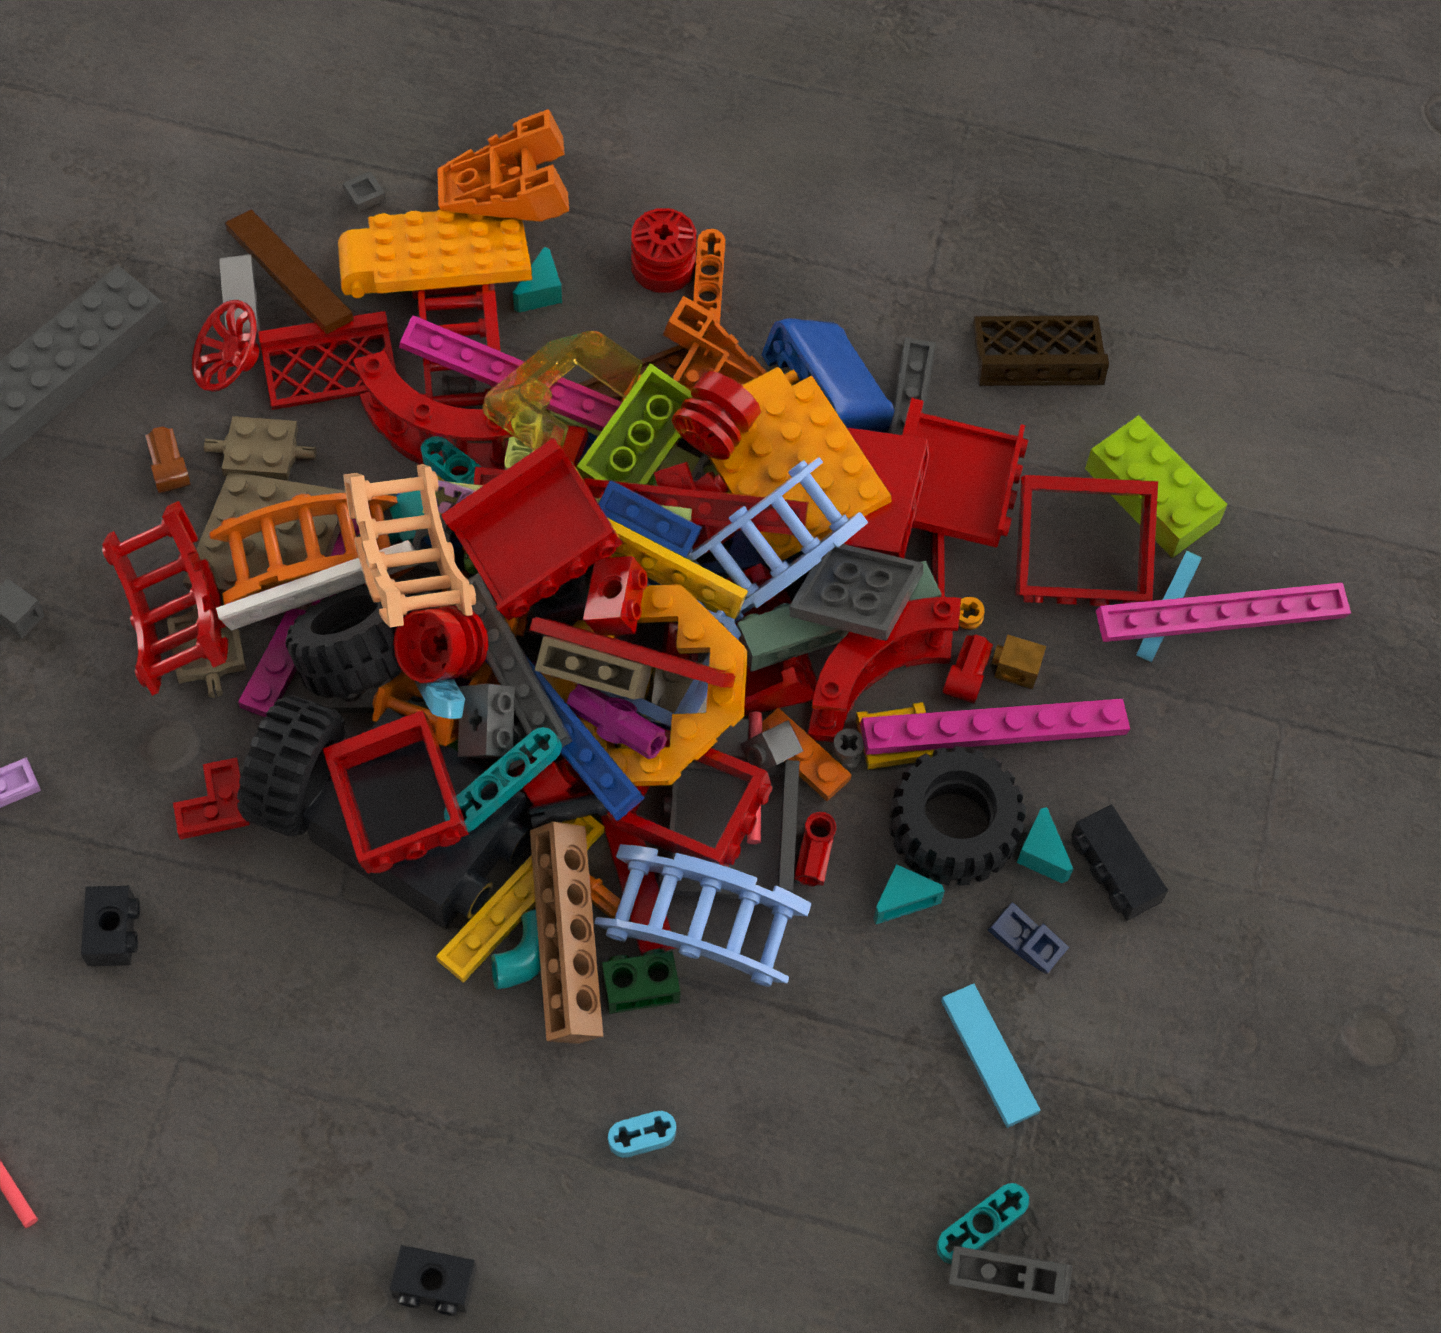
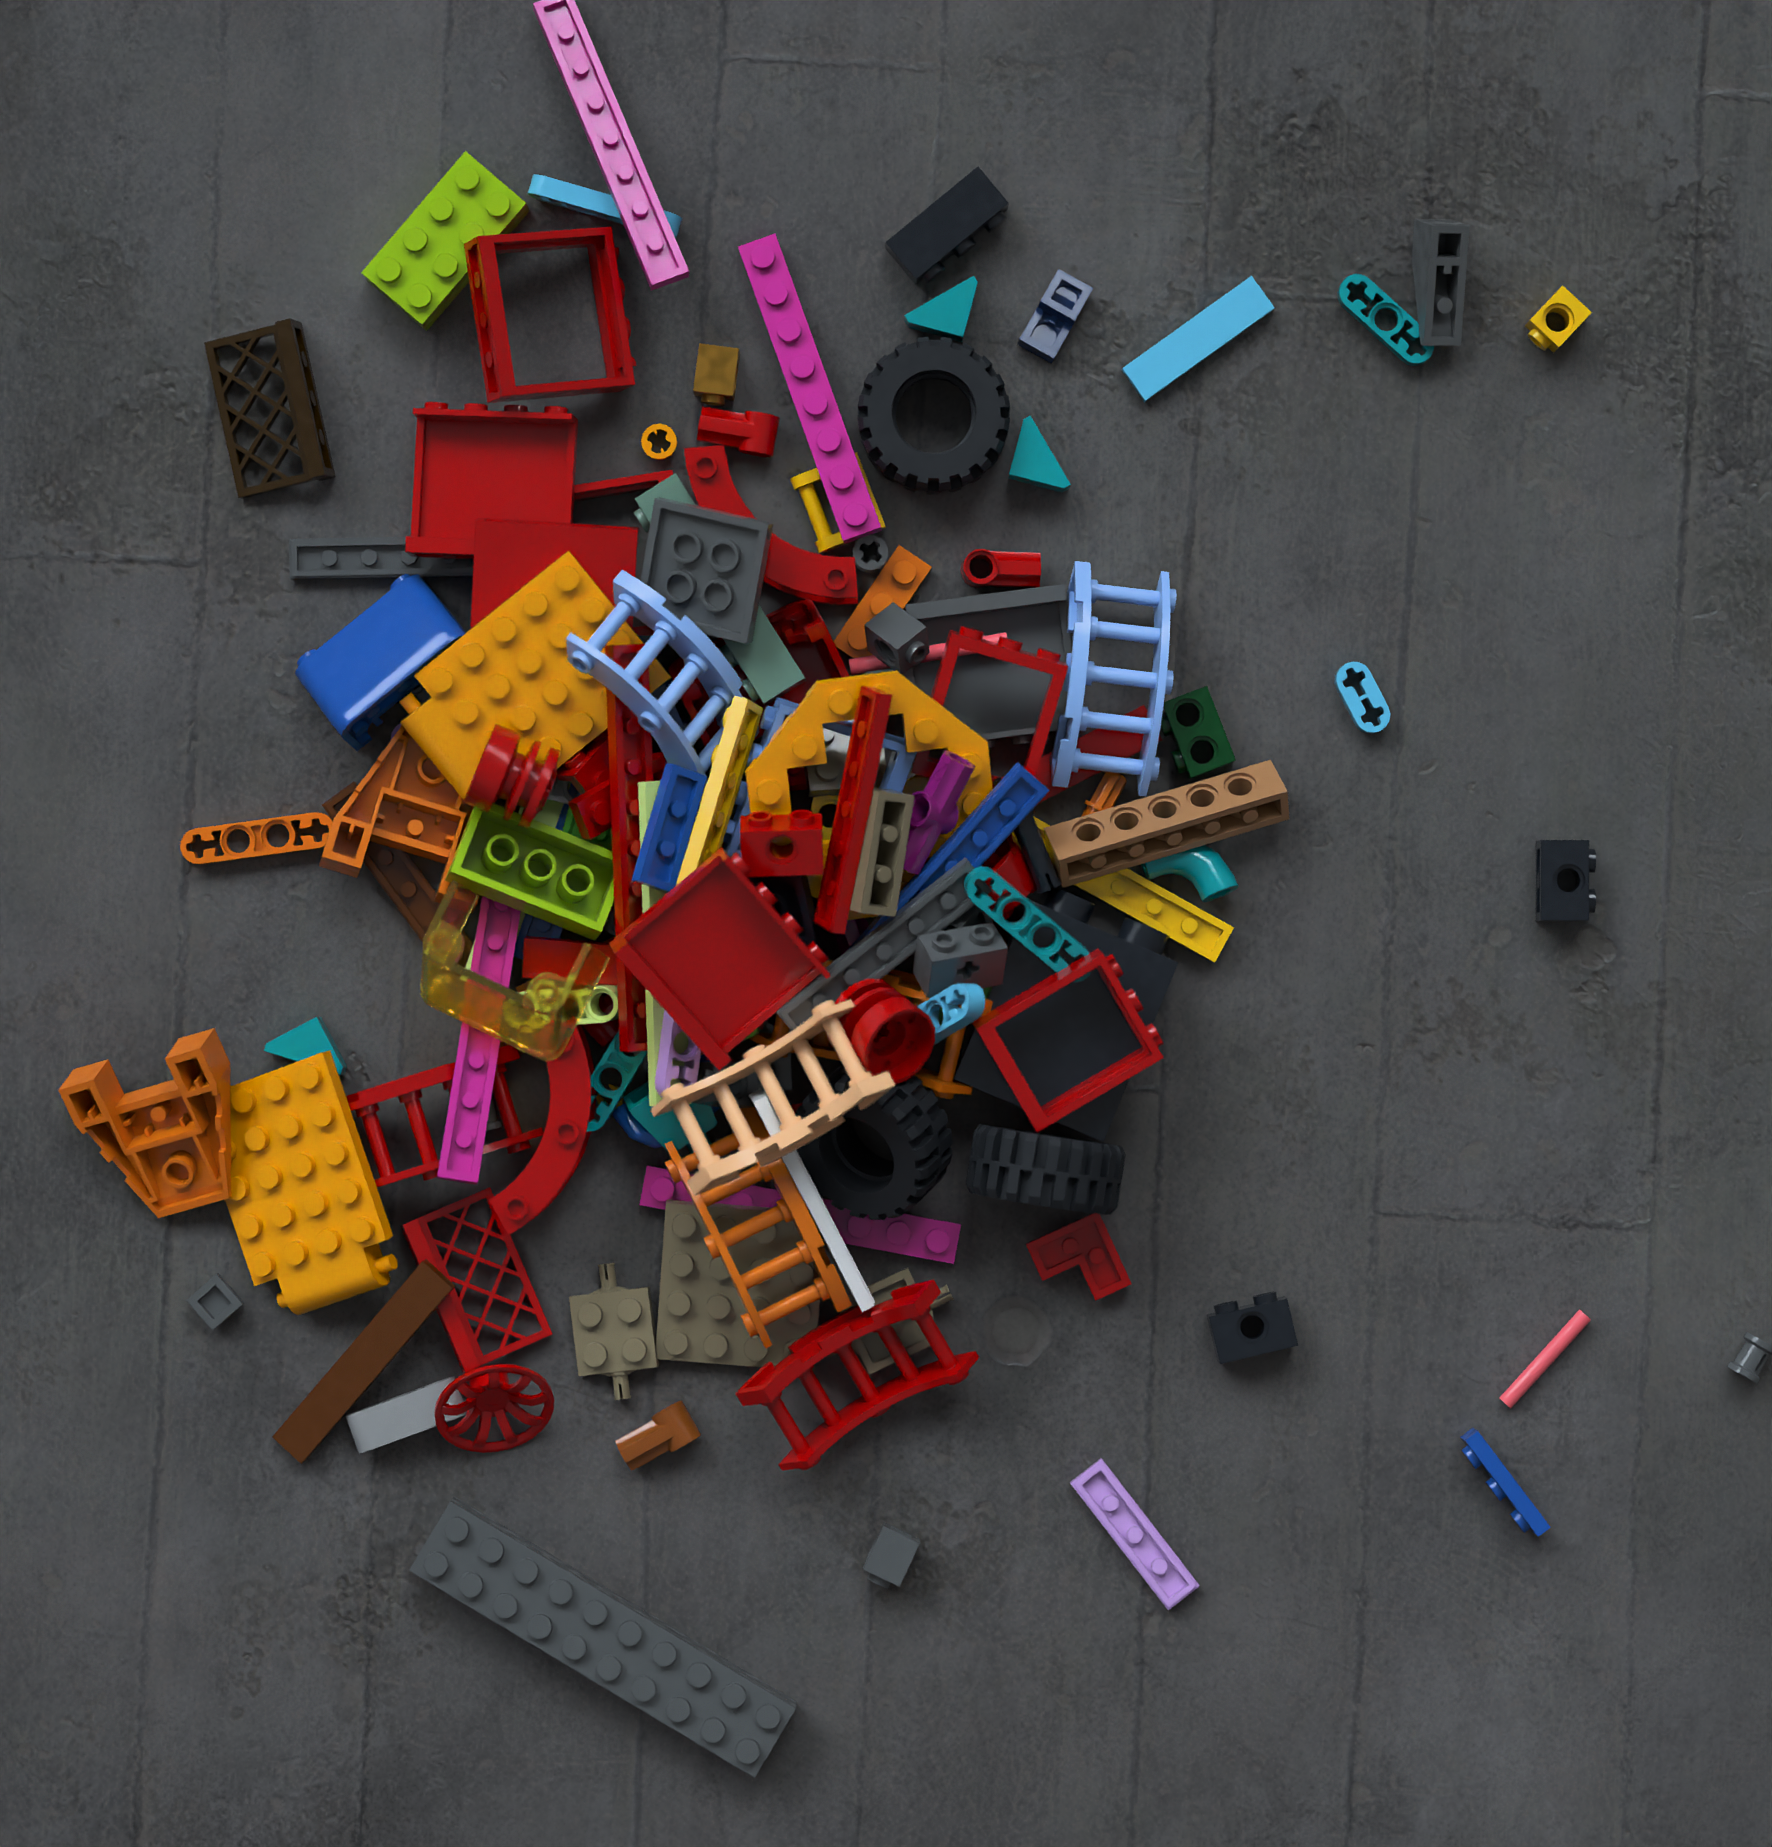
camera: 100 degrees left, 25 degrees up
red wheel [631,208,696,293] -> none

